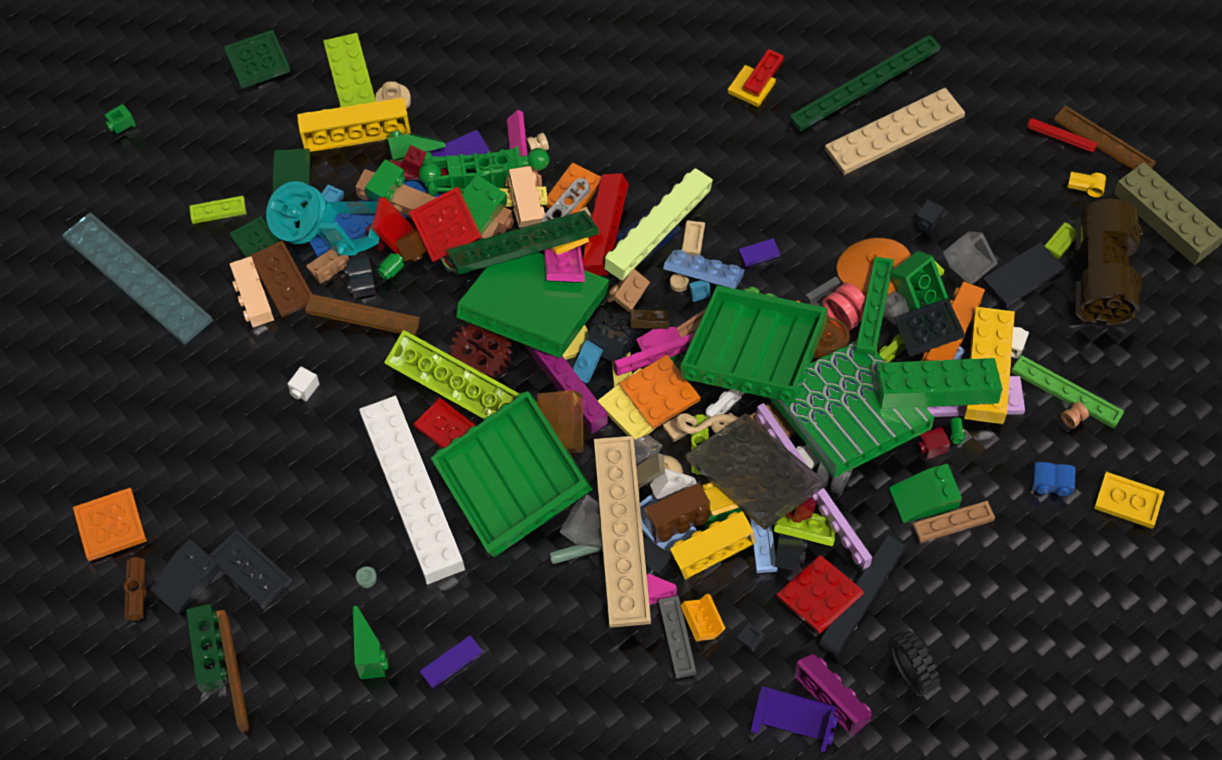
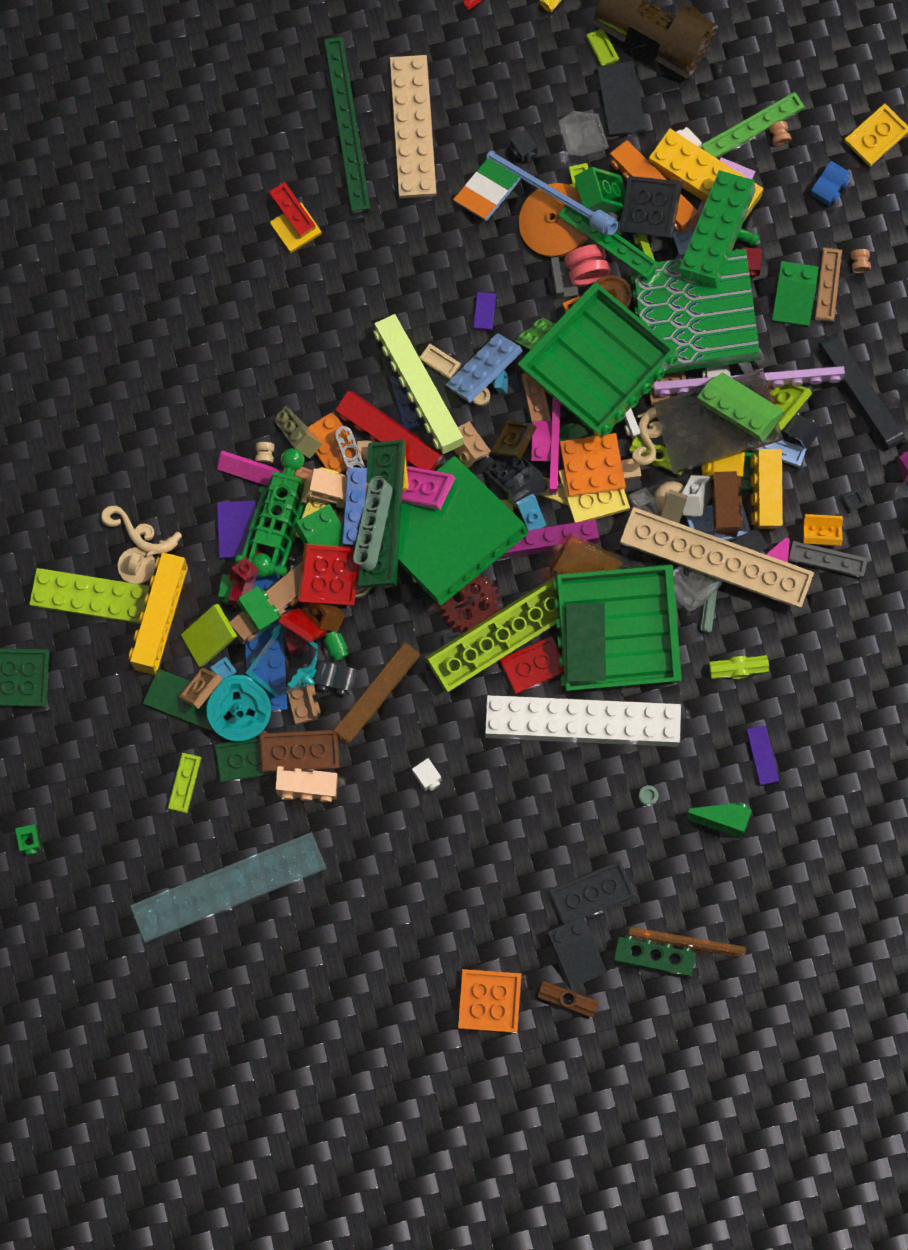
camera: 65 degrees left, 15 degrees up
green slope [386,129,446,160] -> none
red plate [776,555,864,634] -> none
none -> tan plant [101,506,182,556]
none -> medium nougat tile [179,668,223,709]
none -> lime tile [181,604,237,667]
none -> olive slope [274,406,322,458]
none -> plate [341,467,367,545]
none -> sand green beam [353,476,392,571]
none -> flag [453,151,618,235]
none -> dark green tile [565,603,606,682]
none -> bright green slope [698,372,785,443]
none -> lime piece [709,655,769,679]
none -> nougat wheel [851,249,871,273]

